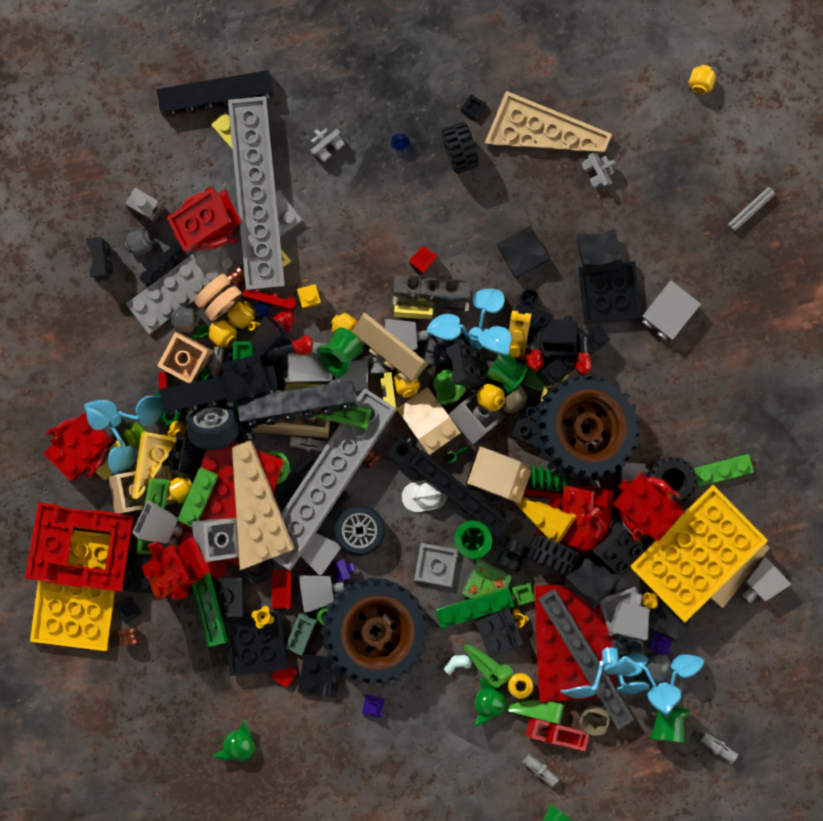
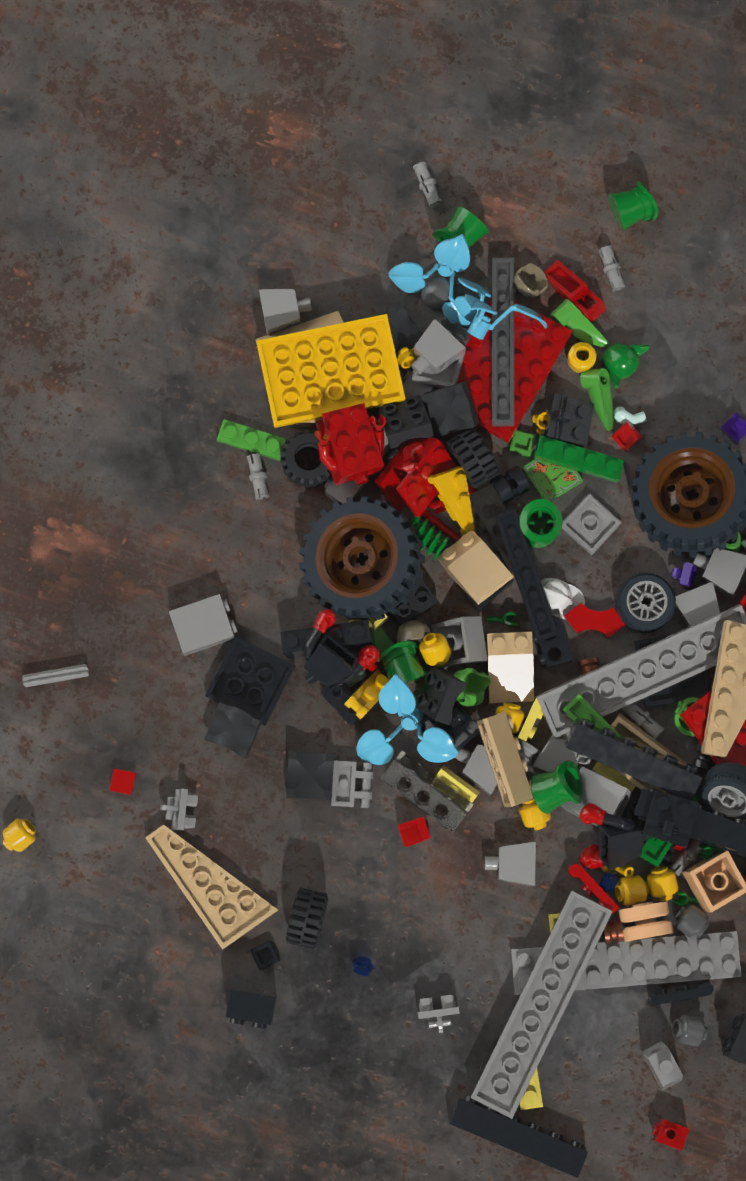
camera: 150 degrees left, 5 degrees down
red torso [167,187,242,251] -> none
yellow brick [297,284,321,310] -> none
black wheel [519,289,539,309] -> none
dark purple tile [648,631,674,656] -> none
none -> red tile [109,769,136,795]
none -> black brick [225,990,277,1029]
none -> light grey pin [247,453,270,500]
none -> light grey plate [331,760,374,808]
none -> light grey torso [485,842,536,886]
none -> red tile [563,602,625,639]
none -> red tile [611,421,643,452]
none -> red brick [652,1118,689,1151]

